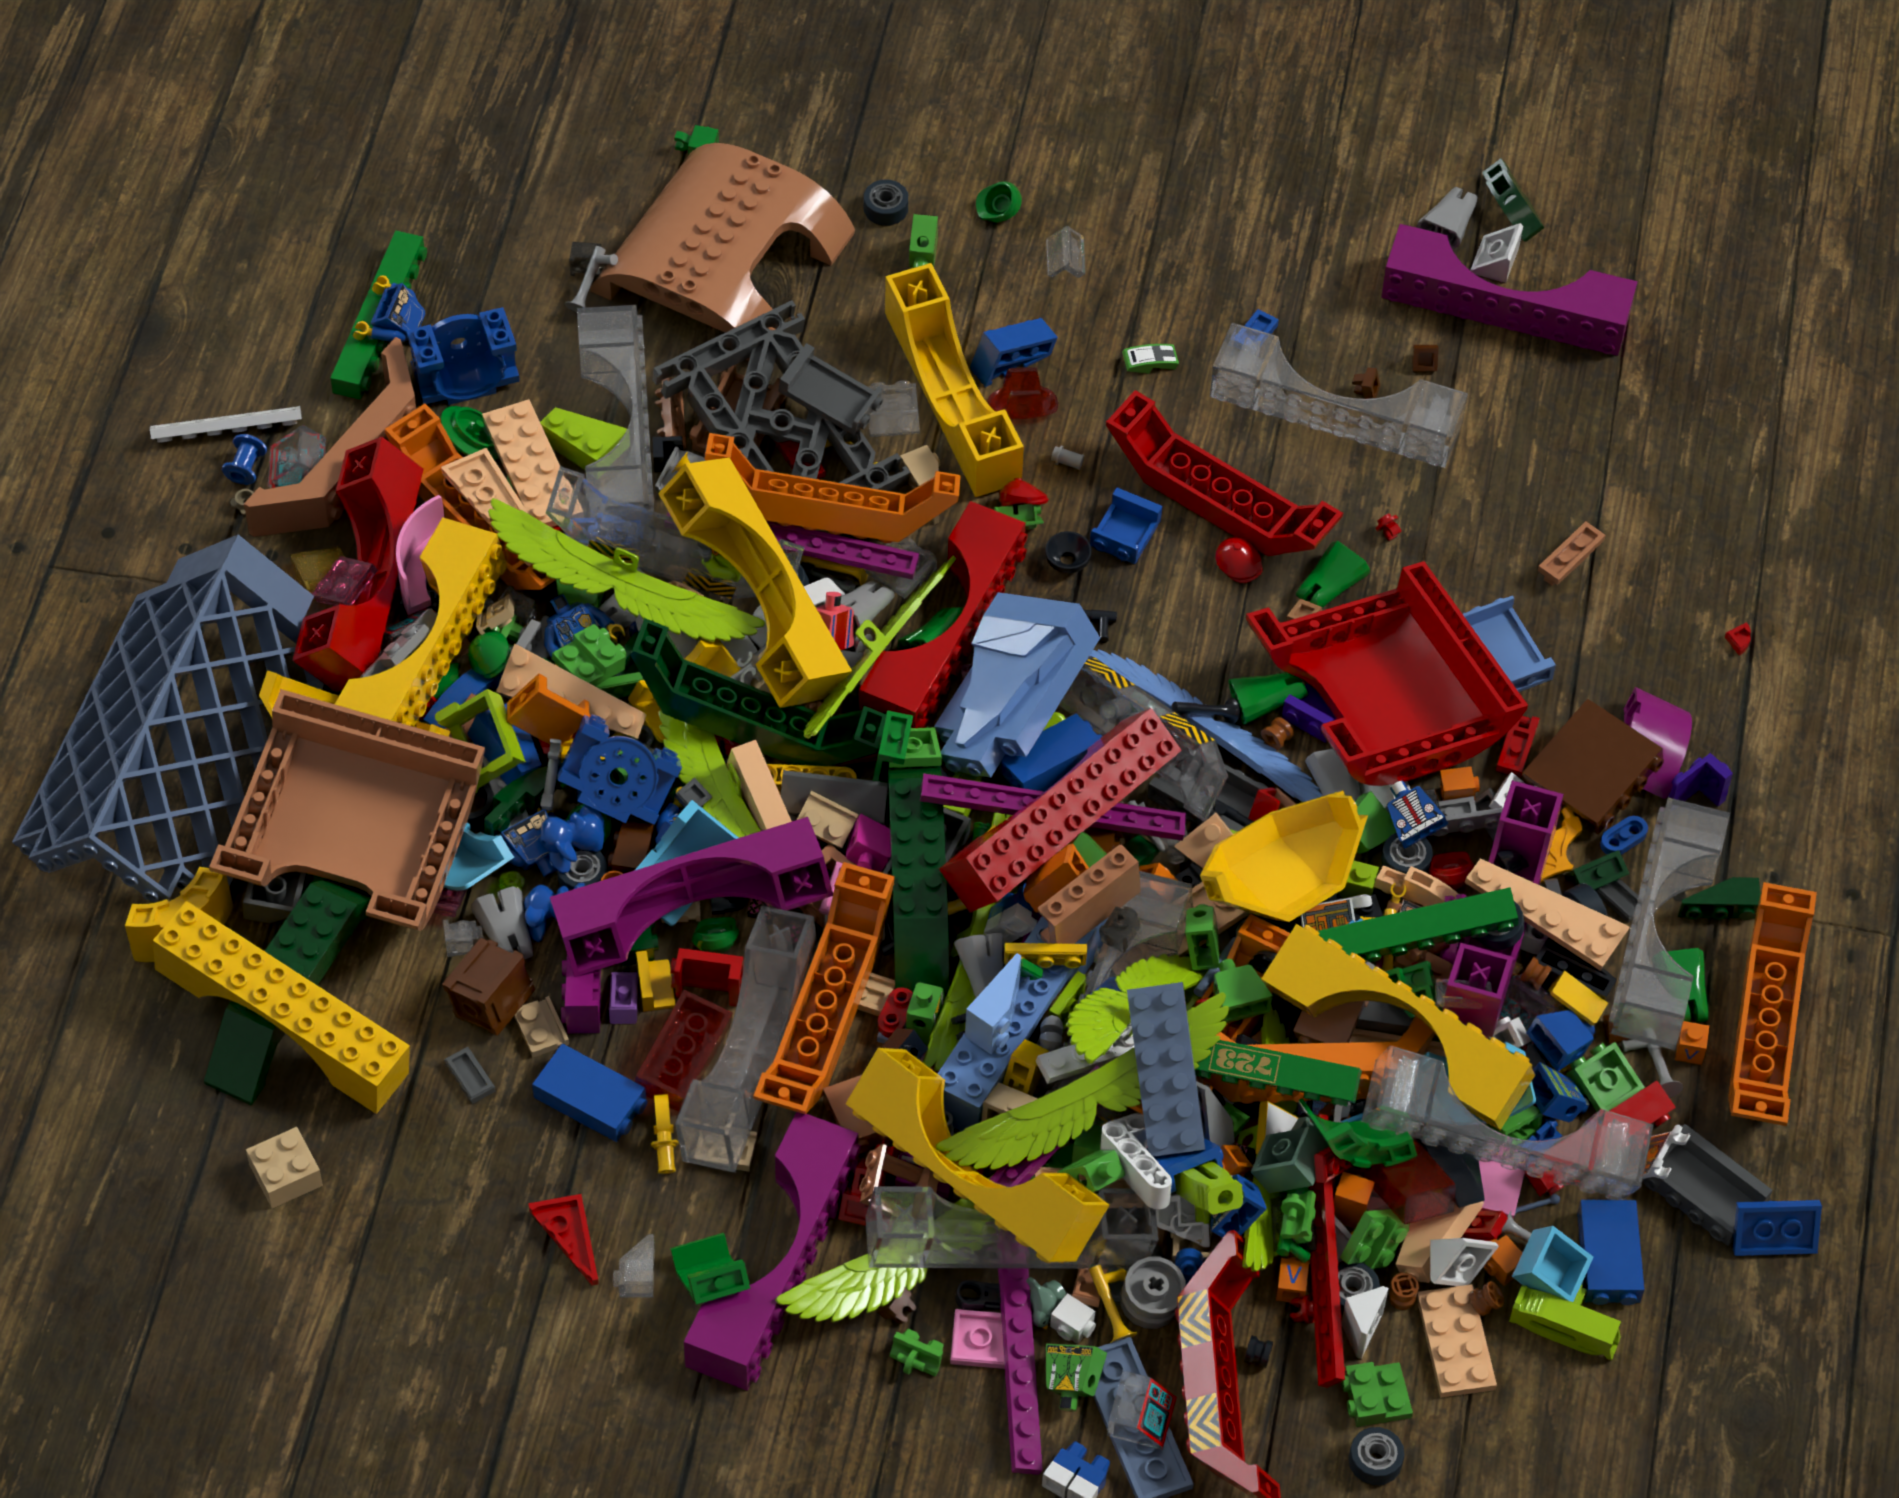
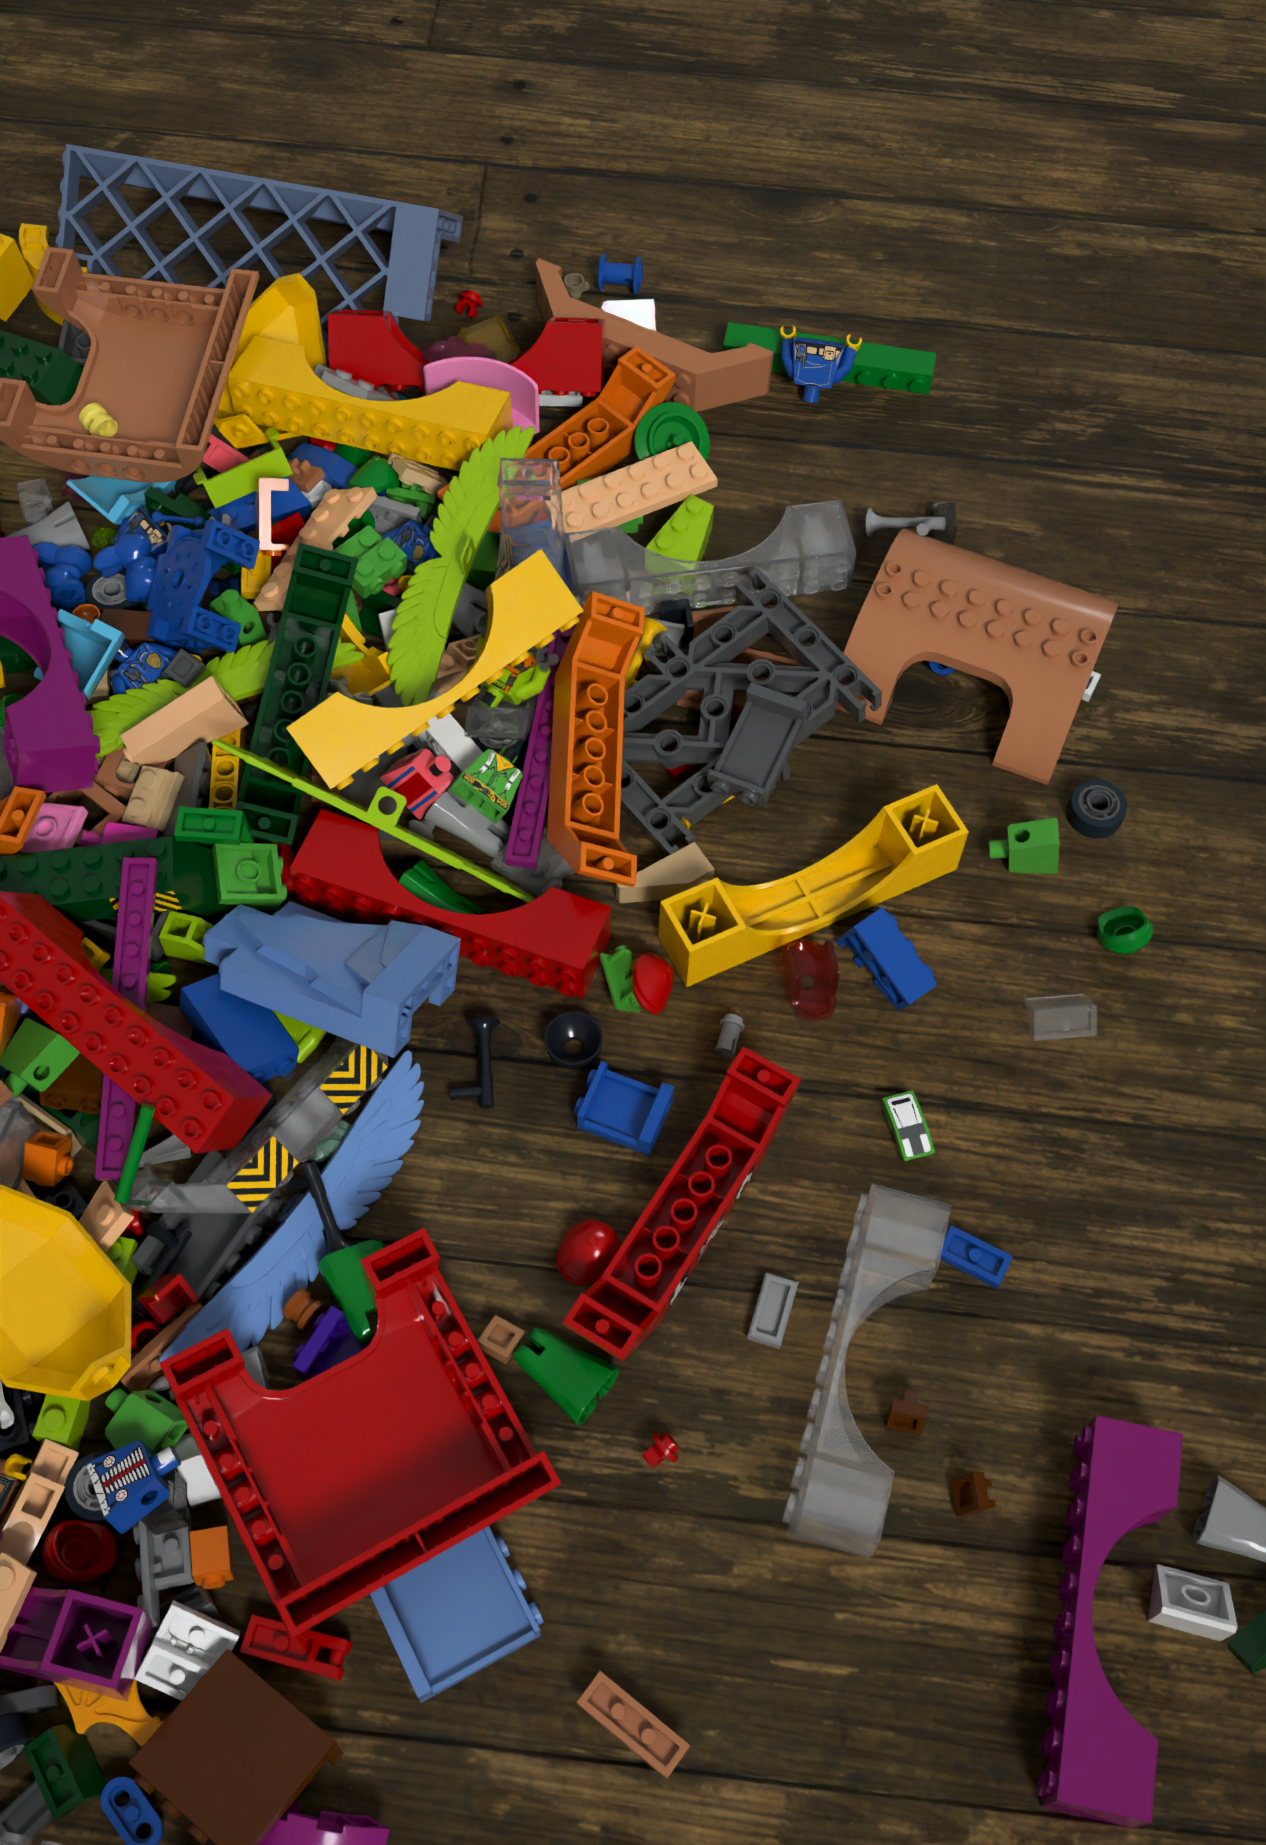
camera: 85 degrees right, 5 degrees up
white plate [150,406,302,442] -> none
blue piece [407,307,520,405] -> none
light nougat wing [441,448,533,567] -> none
green brick [674,125,719,156] -> none
clear plate [868,381,920,437] -> none
black tile [1497,850,1529,874] -> none
none -> light yellow wheel [79,403,118,438]
none -> green bar [114,1104,156,1203]
none -> blue hinge [152,511,205,527]
none -> bright green torso [449,747,523,824]
none -> light grey tile [747,1273,799,1349]

